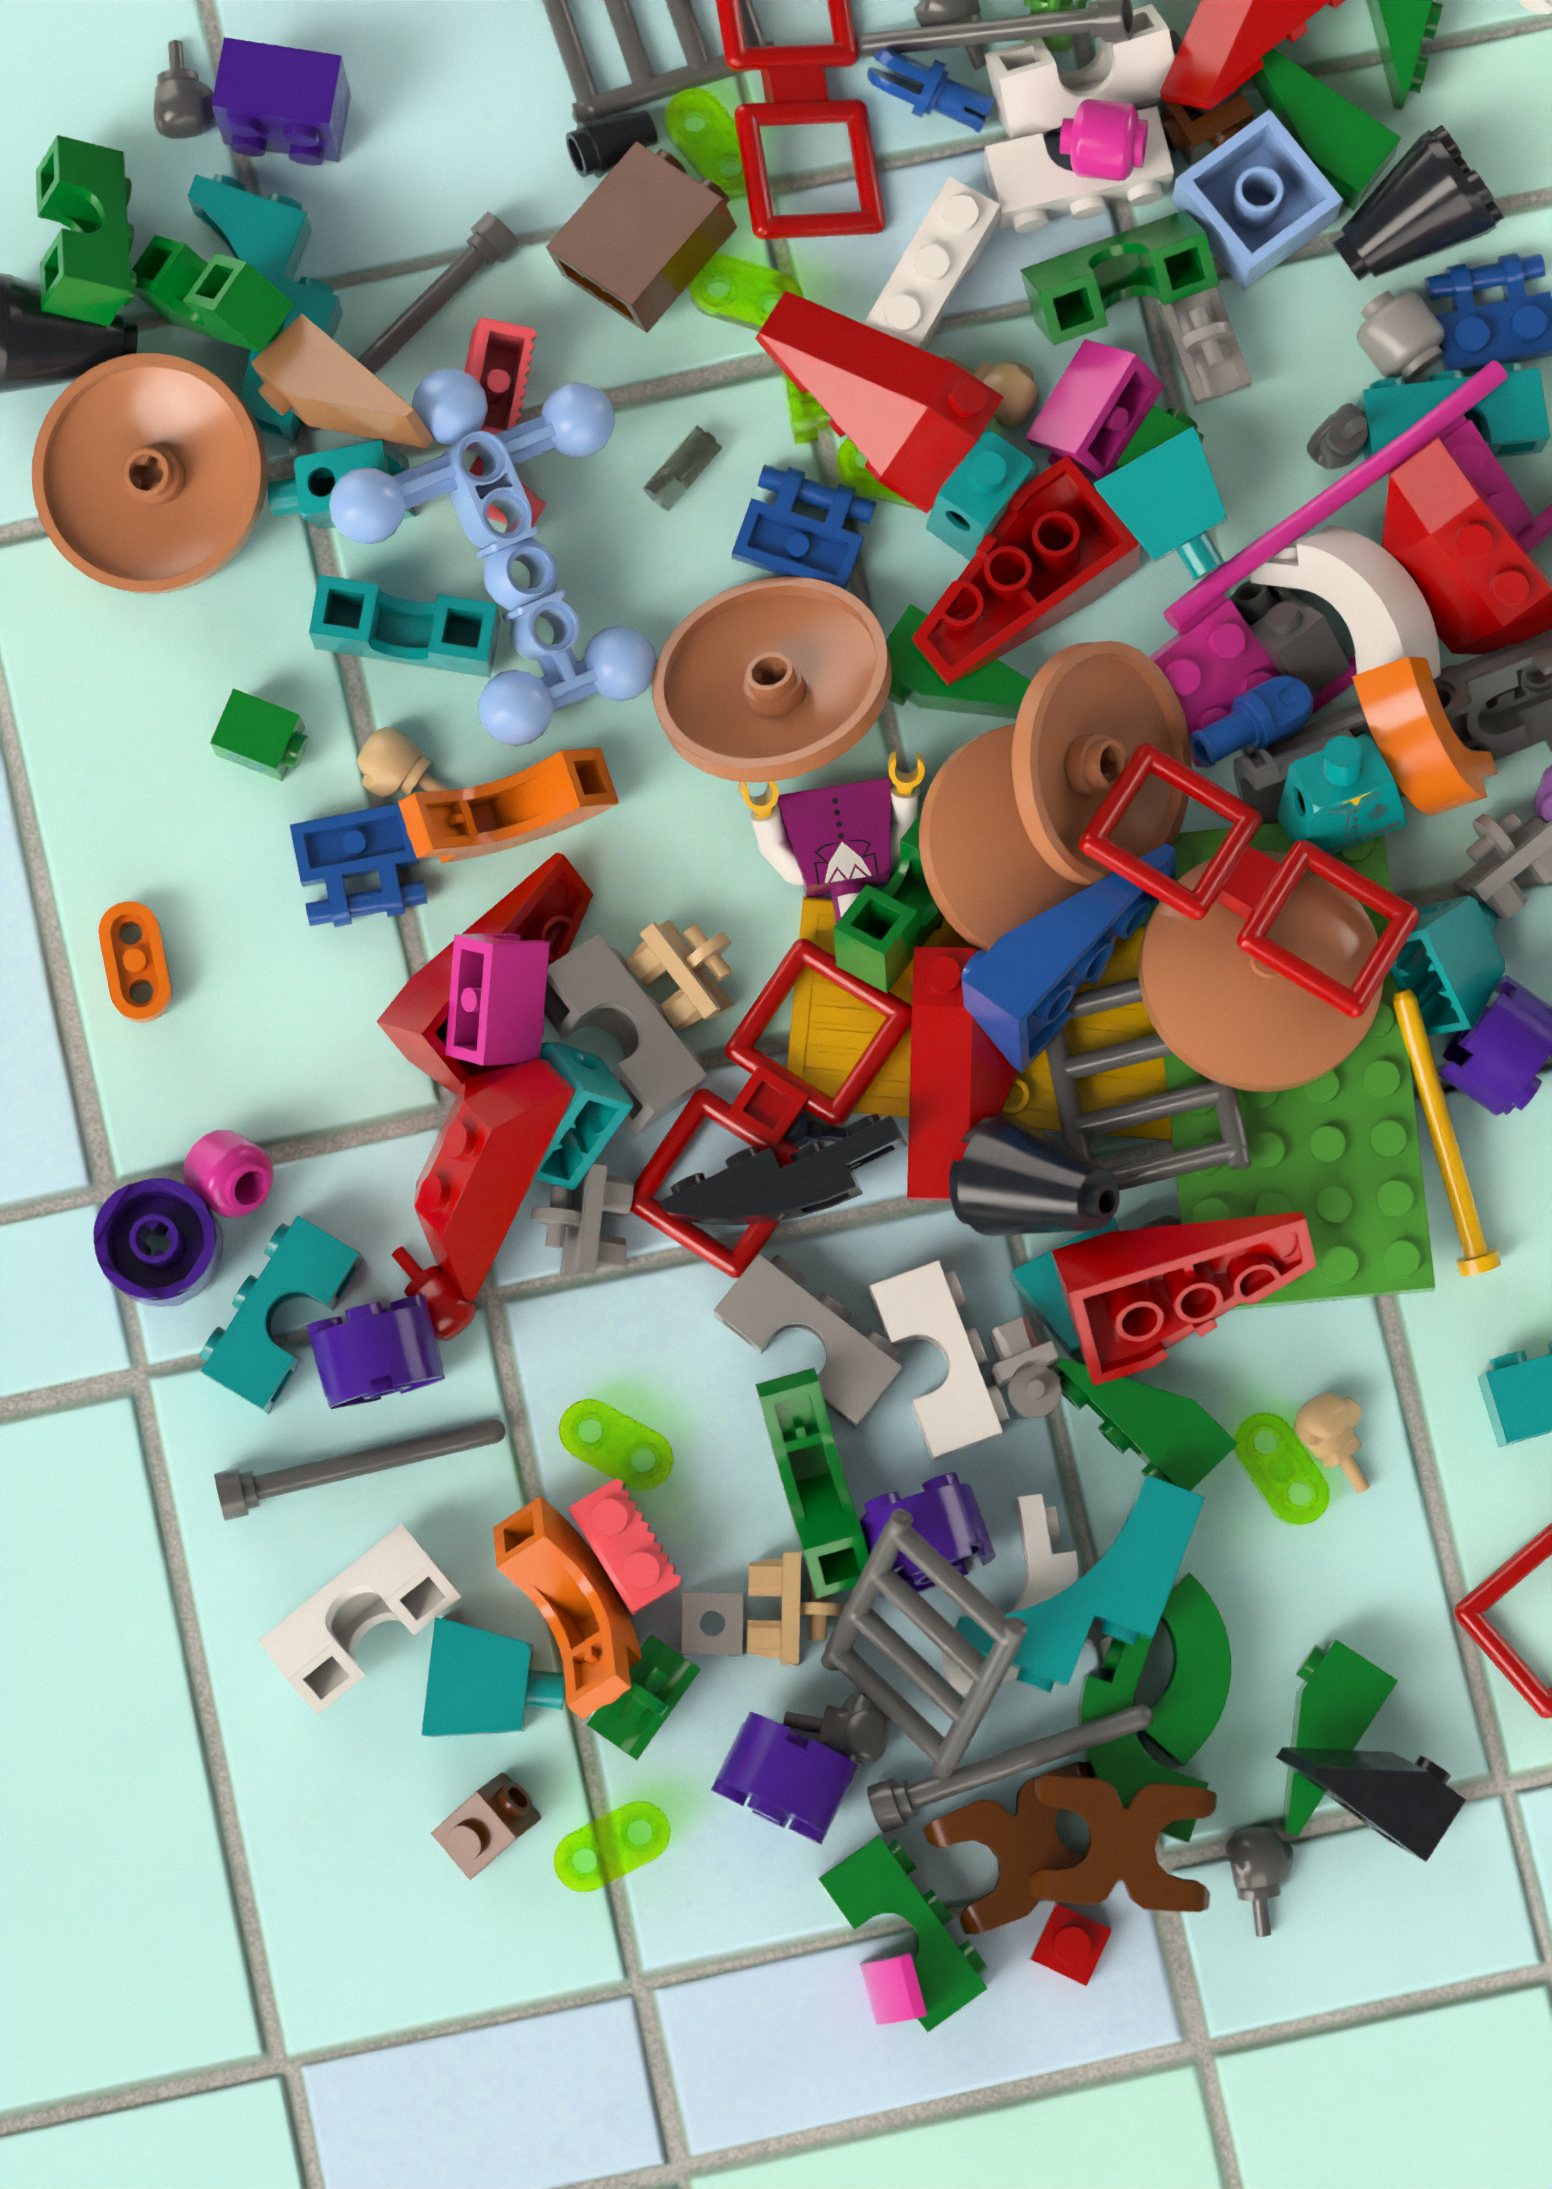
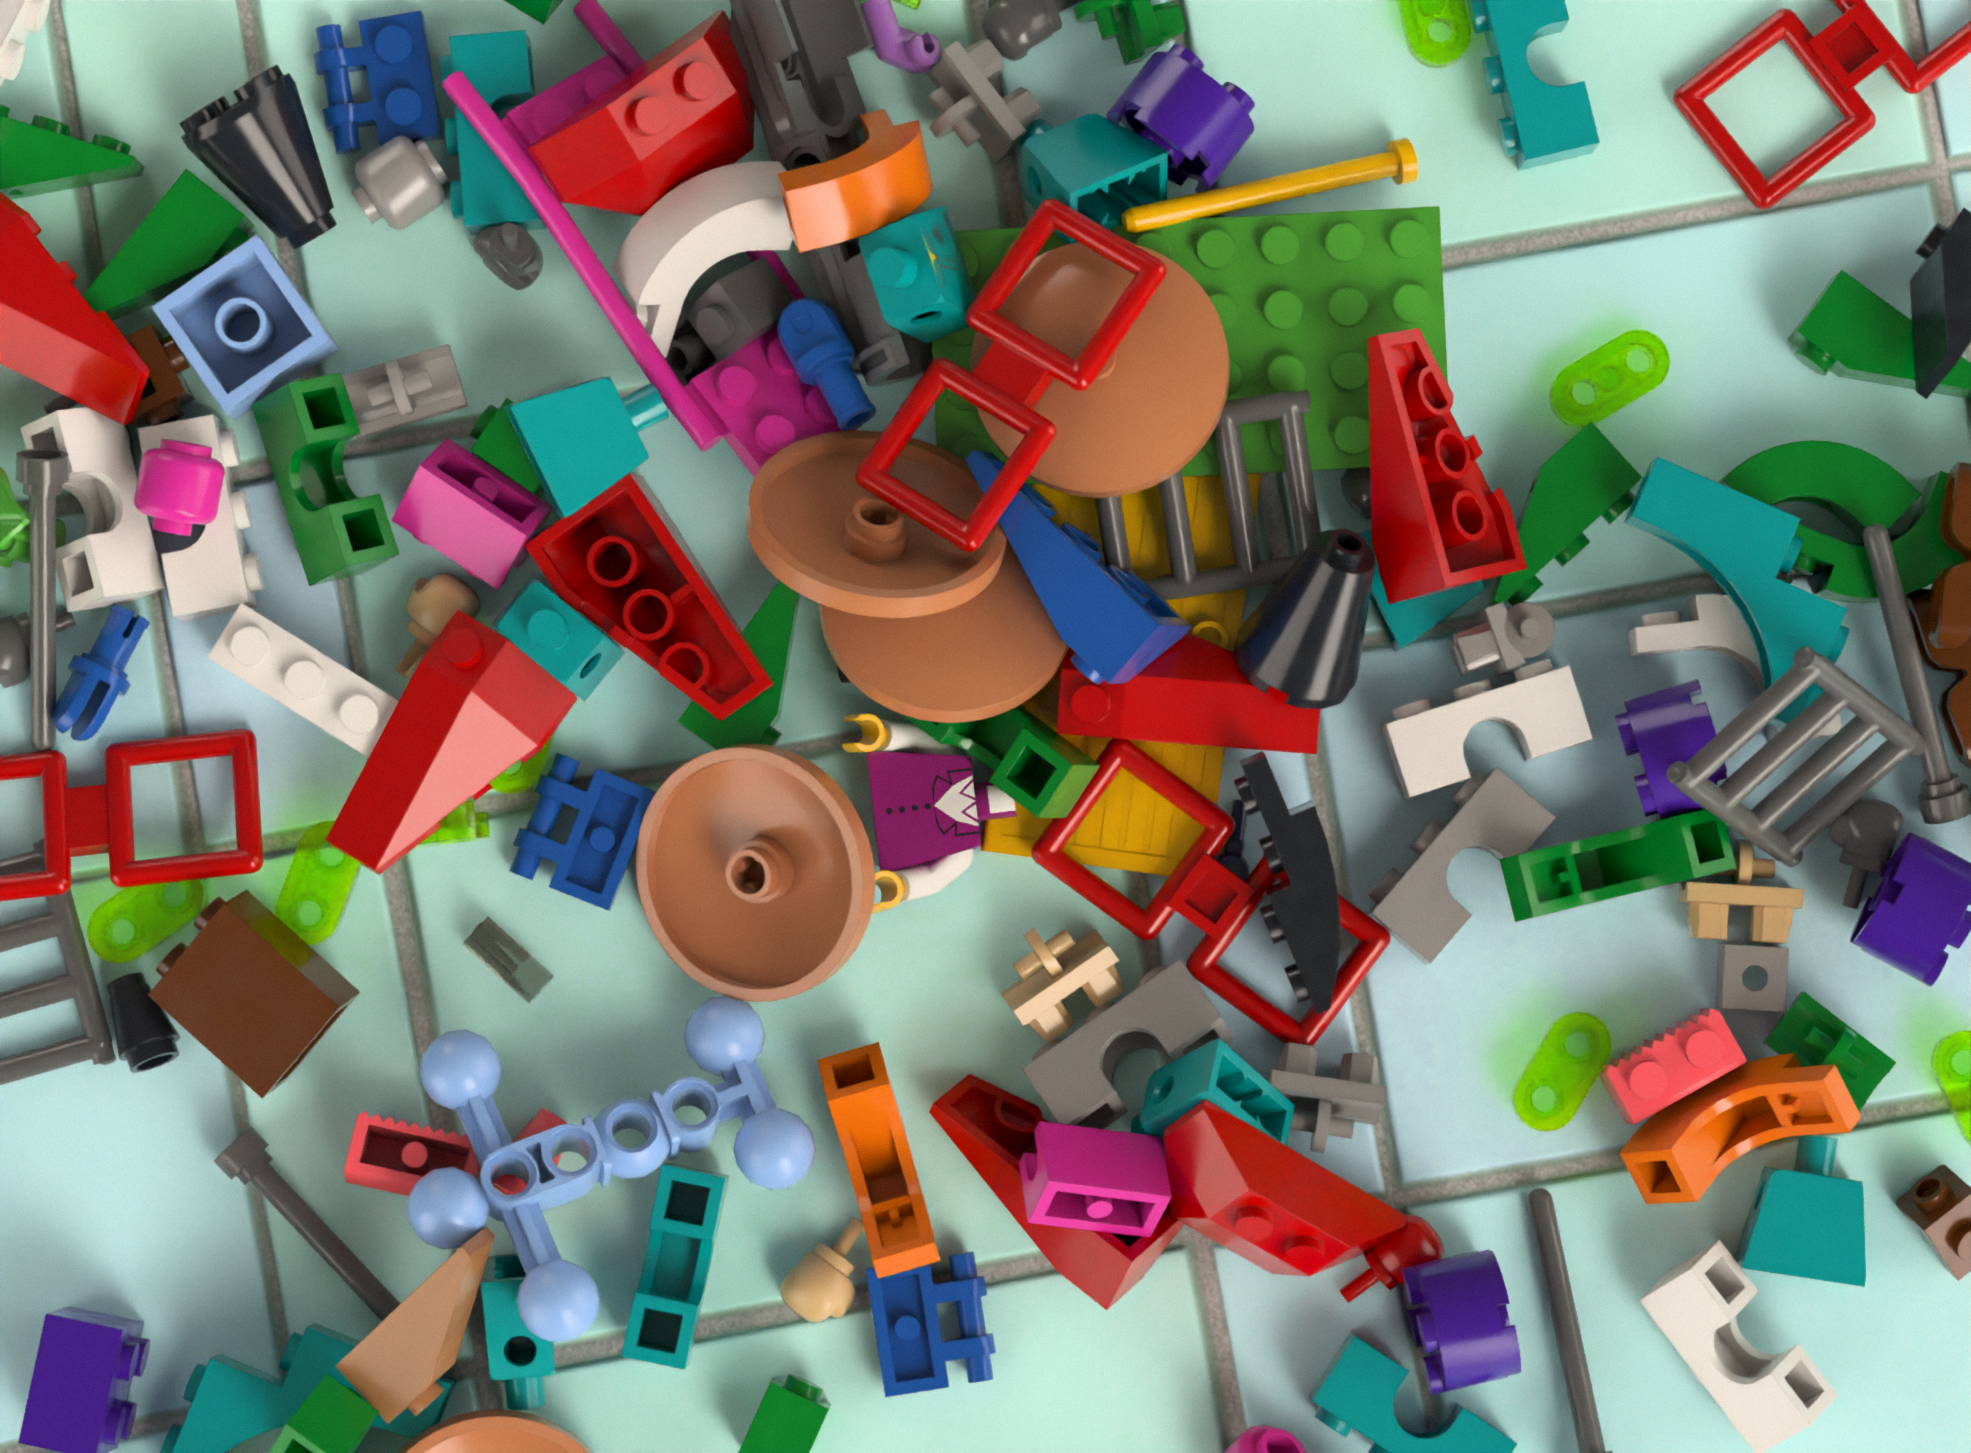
camera: 85 degrees left, 5 degrees up
tan piece [1294,1391,1370,1494] -> none

